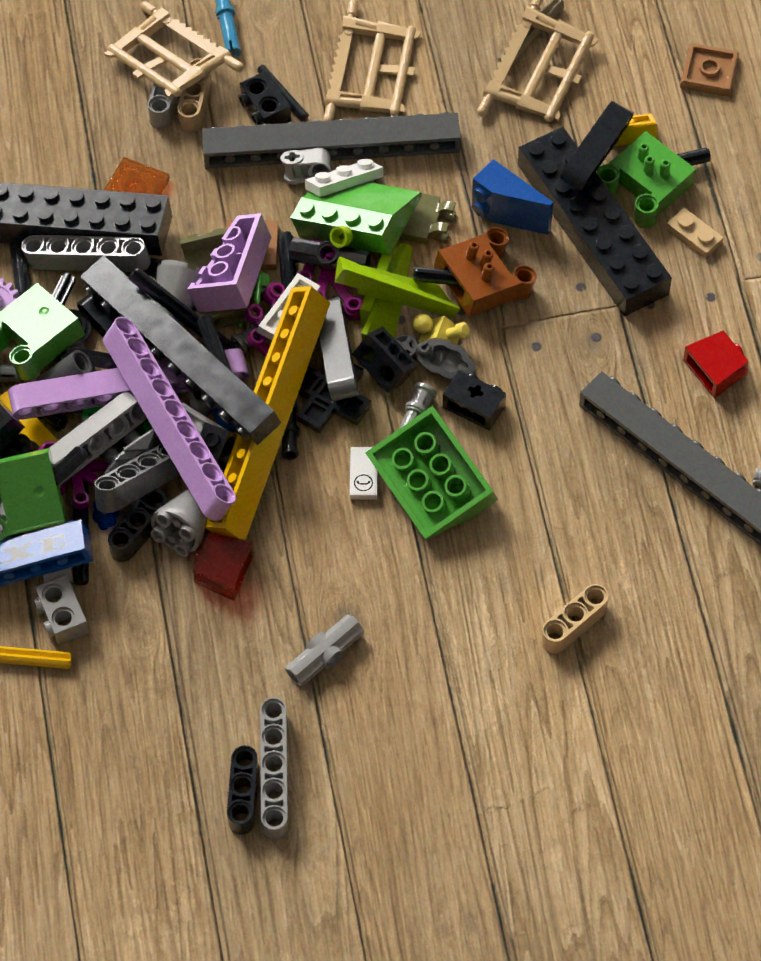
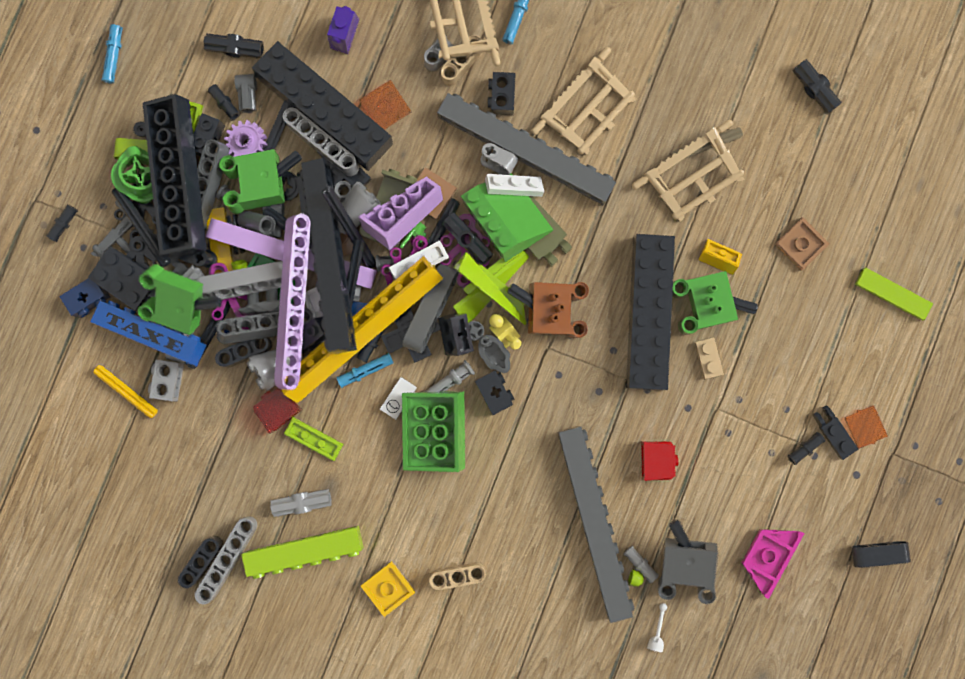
camera: 30 degrees right, 25 degrees up
black bar [257,65,309,121] -> none
lime hinge [330,225,353,248] -> none
blue slope [472,159,553,235] -> none
black beam [559,100,634,192] -> none
none -> lime brick [242,526,364,579]
none -> lime tile [284,417,344,461]
none -> dark purple torso [327,6,360,54]
none -> dark azure pin [336,353,394,388]
none -> yellow plate [361,561,415,617]

